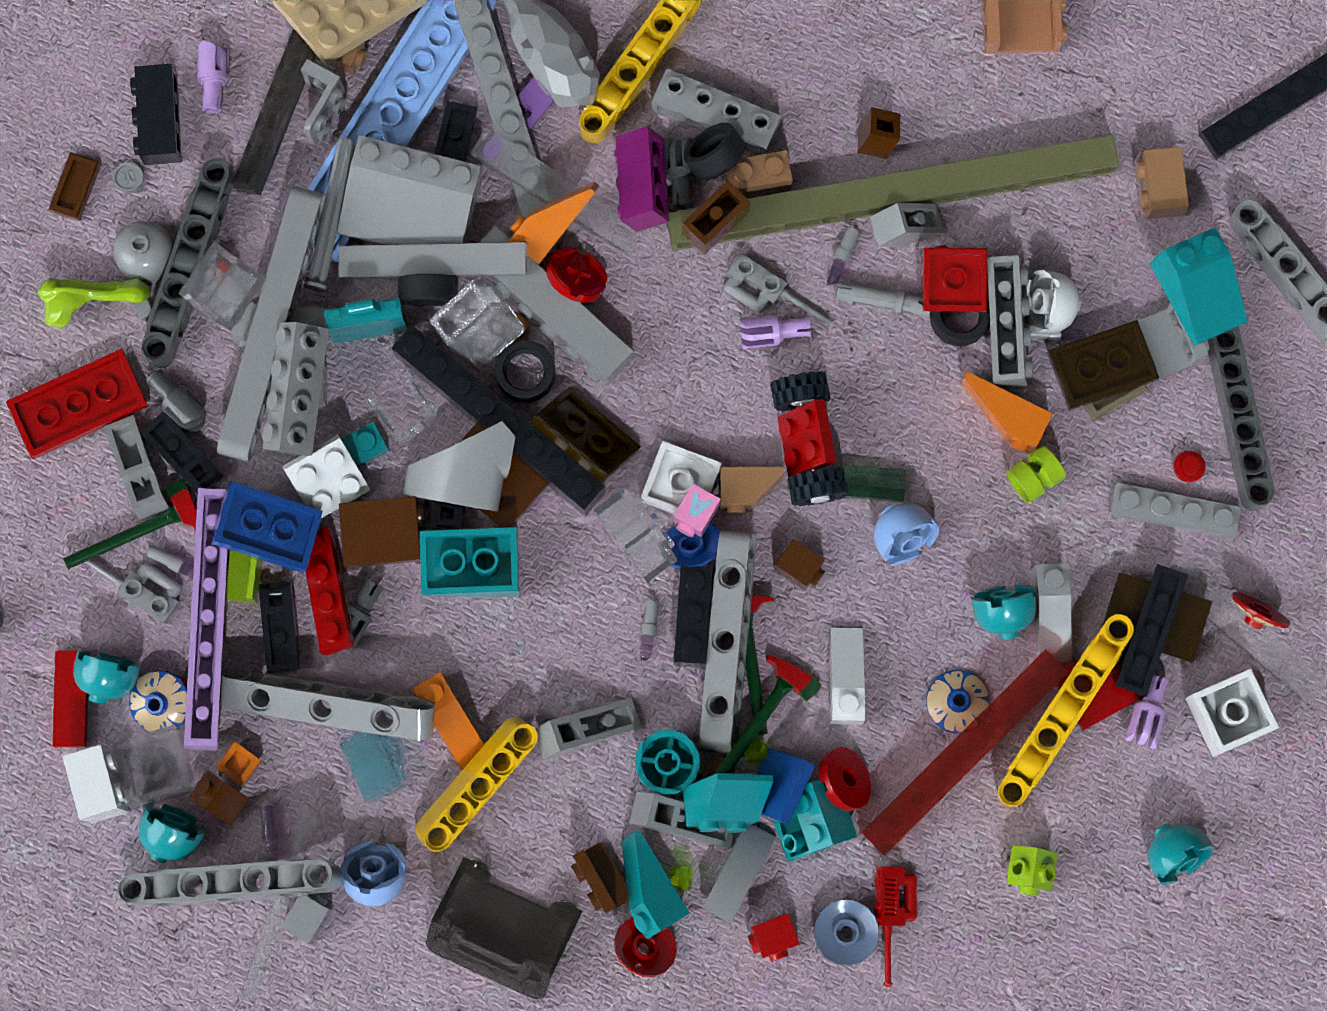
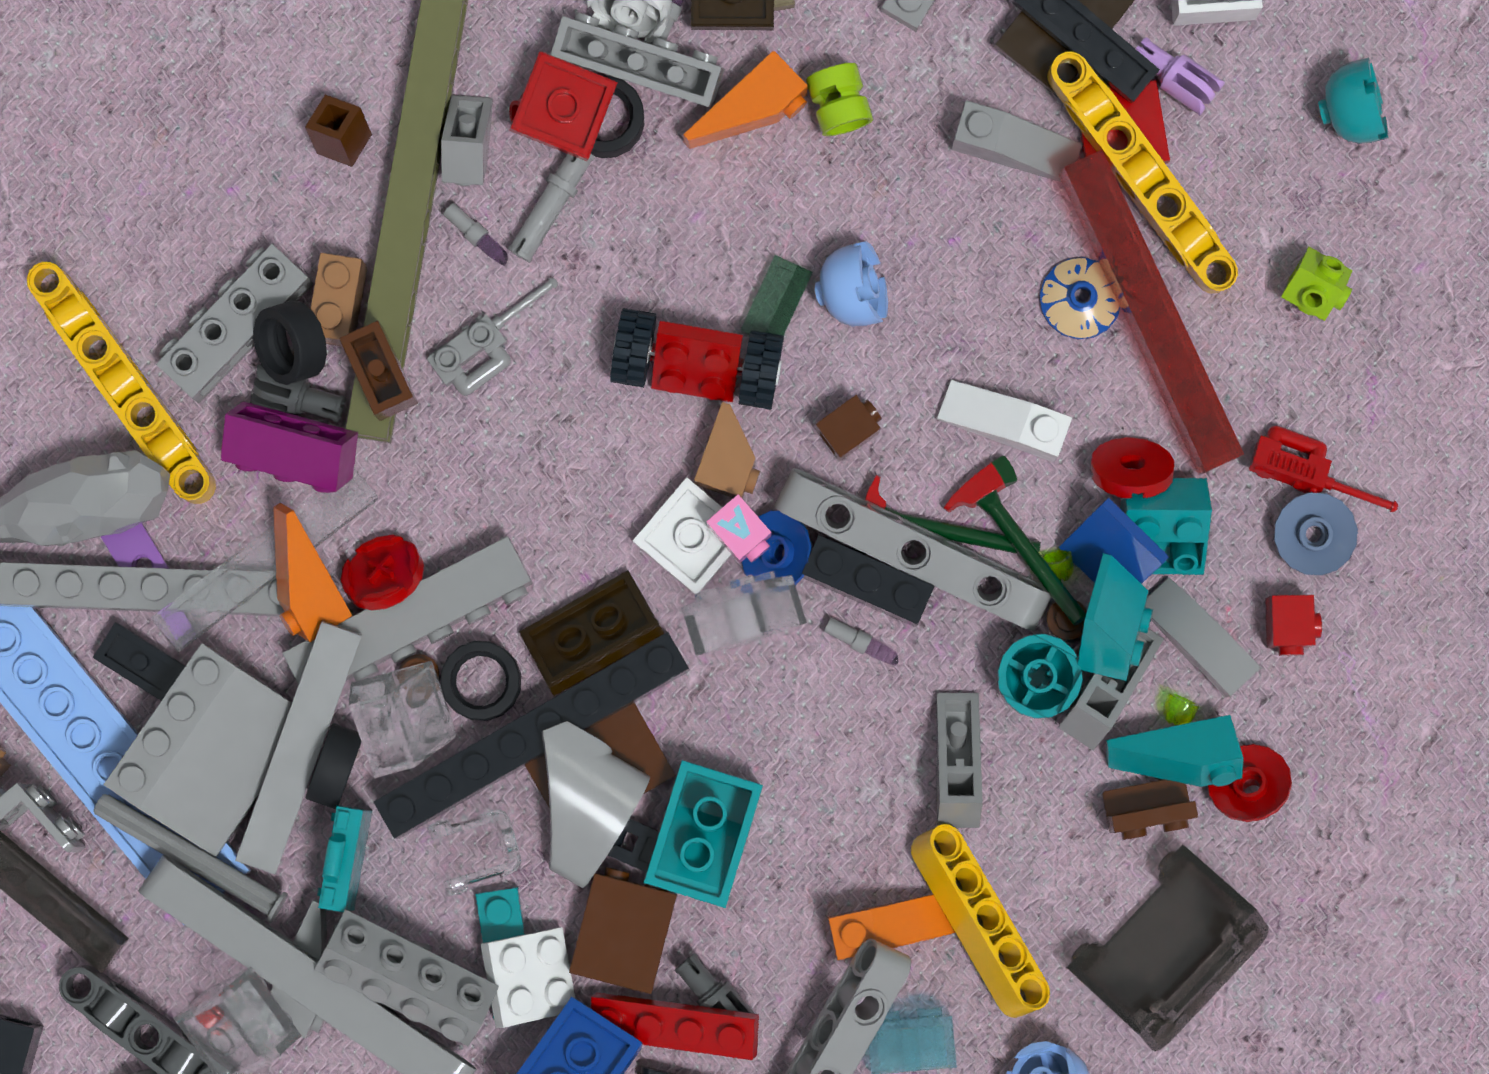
camera: 70 degrees left, 5 degrees up
lavender arm [740,314,811,349] -> none
teal cylinder [971,585,1036,639] -> none

